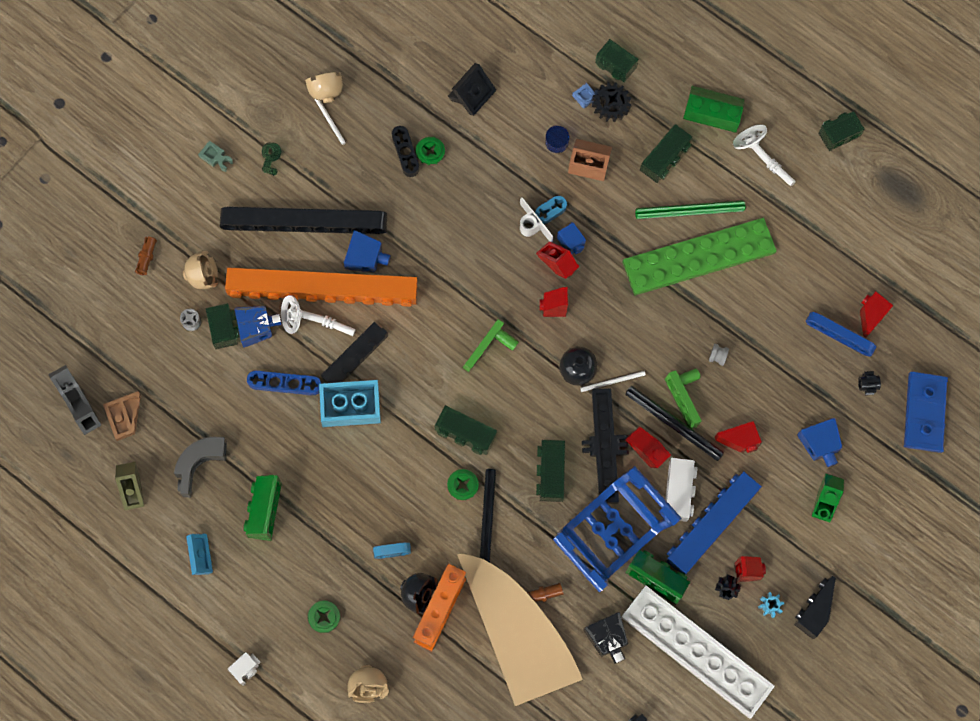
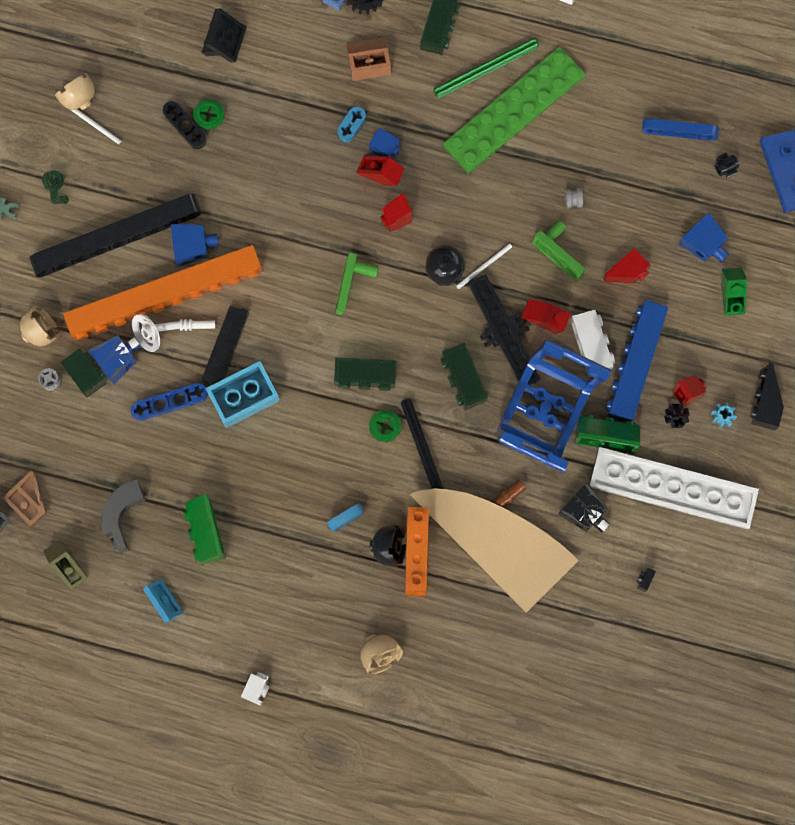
camera: 20 degrees left, 5 degrees up
green gear [308,601,340,633] -> none
white piece [520,197,553,242] -> none
clear blue piece [545,126,570,153] -> none
black axle [626,386,724,461] -> none
red slope [860,291,894,338] -> none

